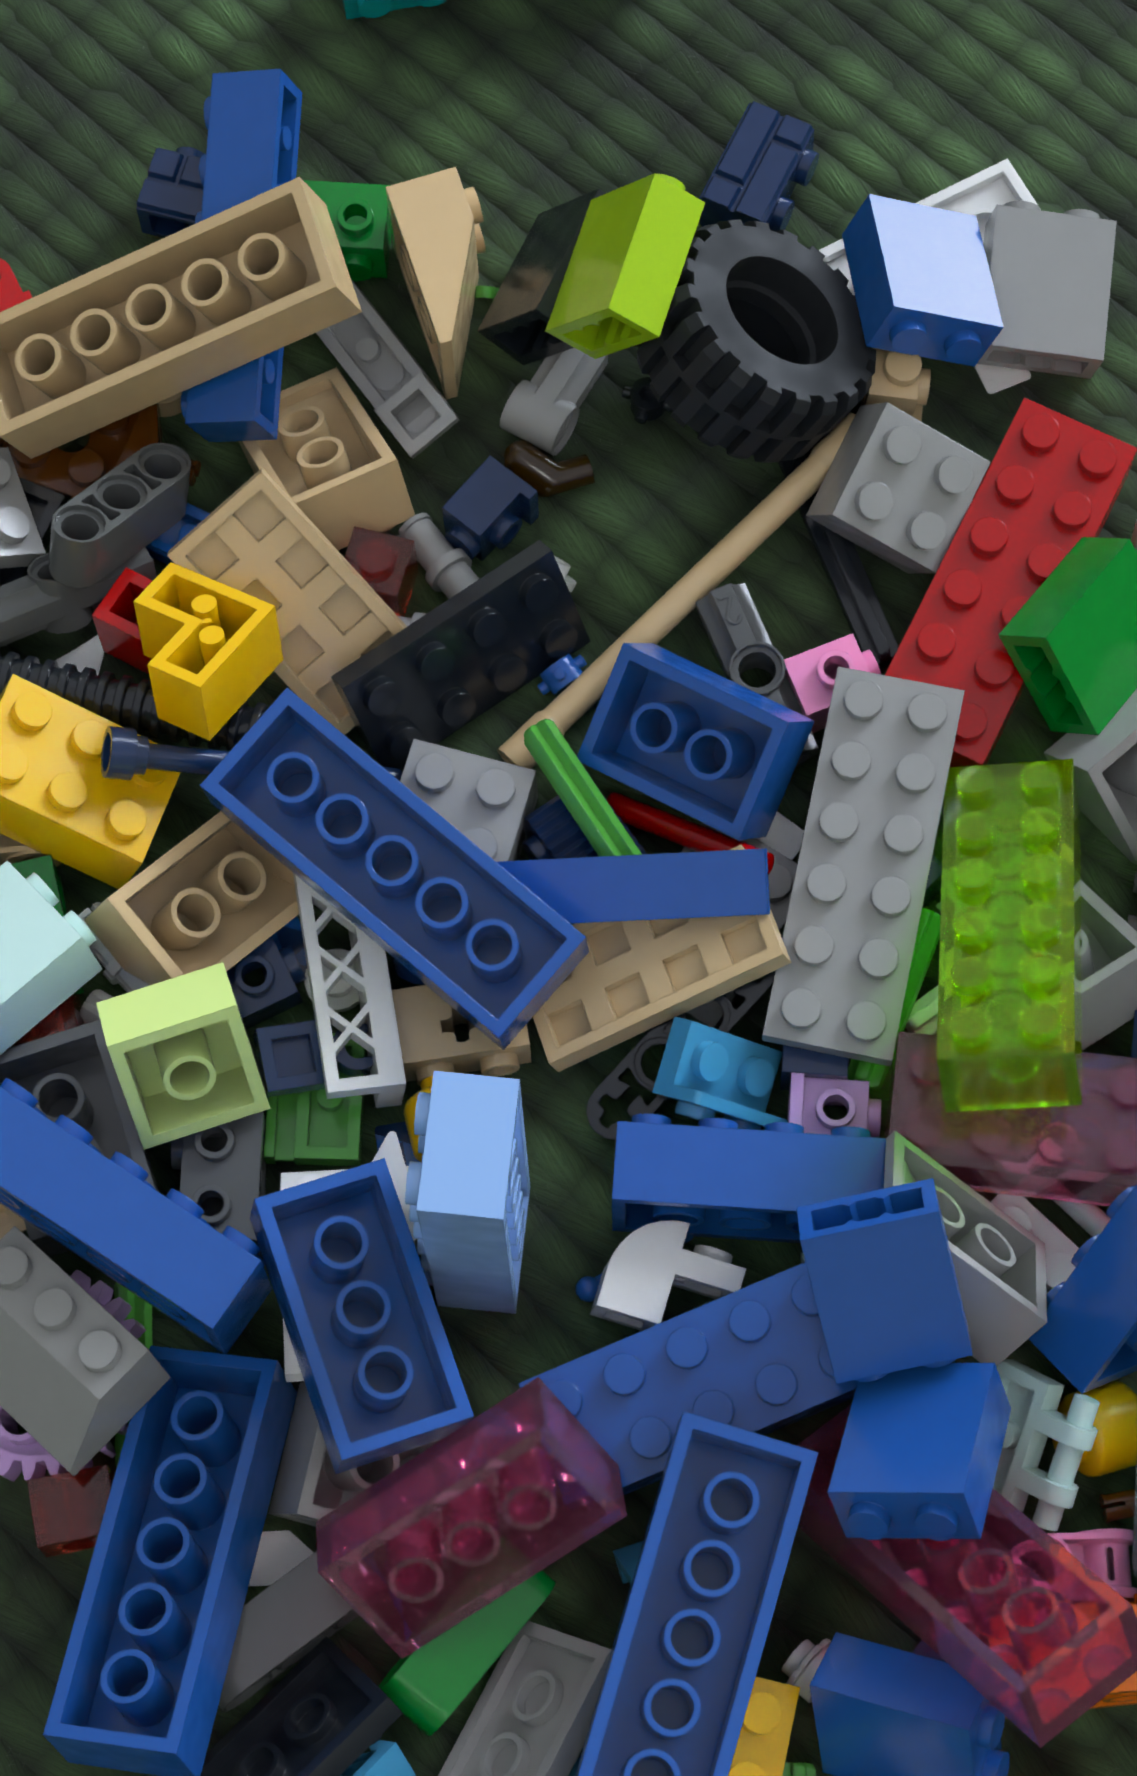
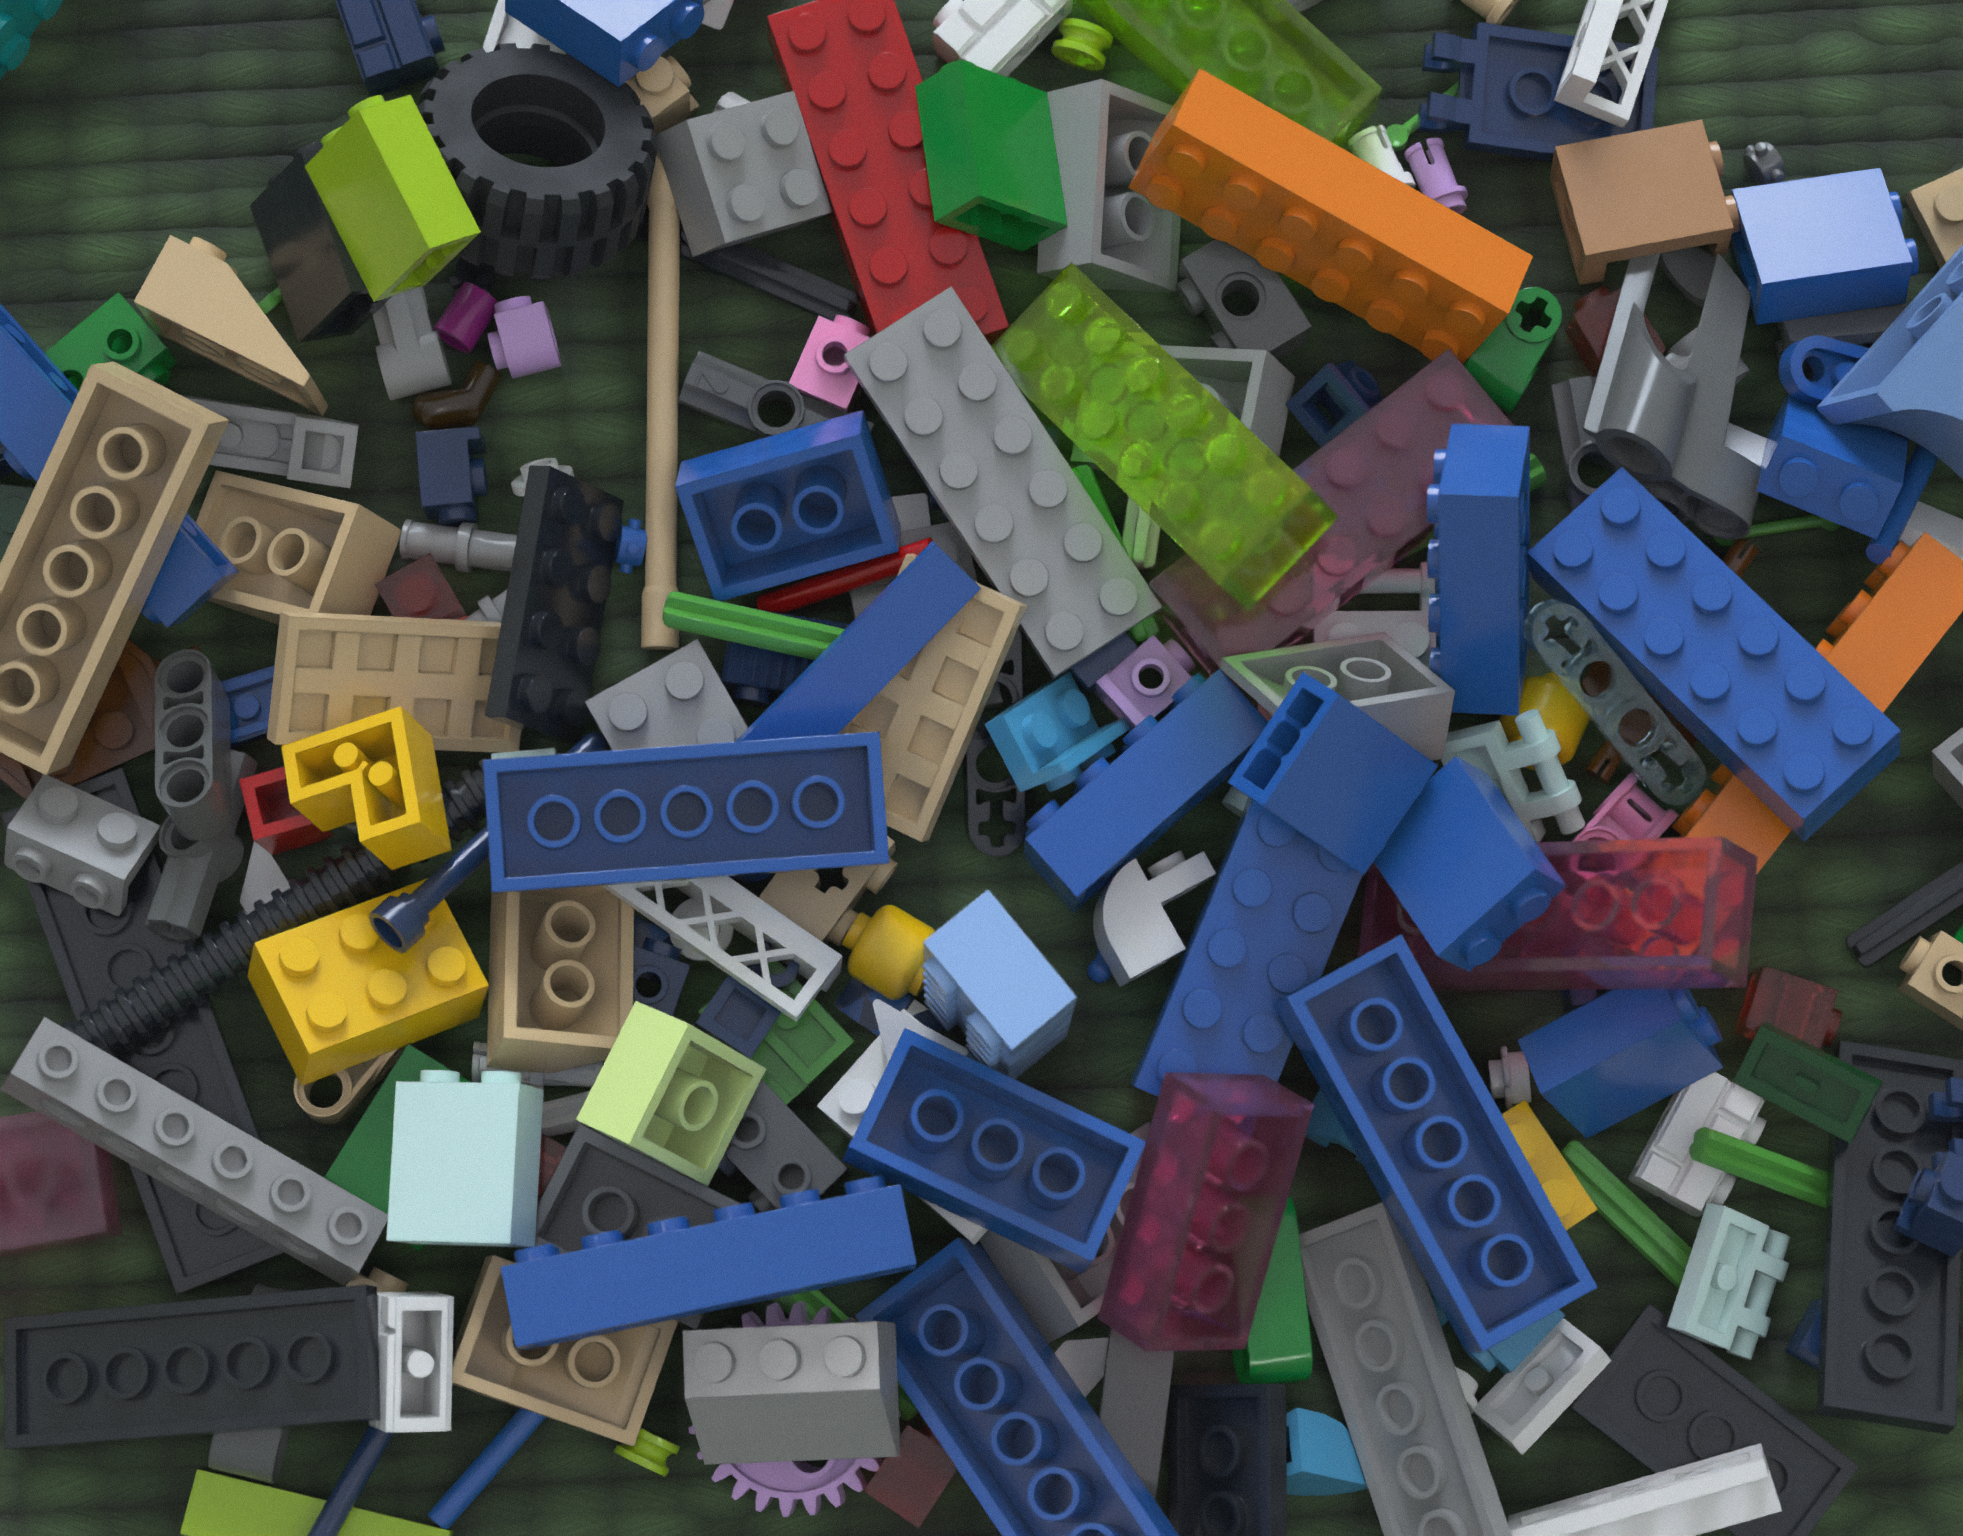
camera: 50 degrees left, 10 degrees up
none -> magenta hinge [433,282,498,354]
none -> lavender plate [487,296,562,379]

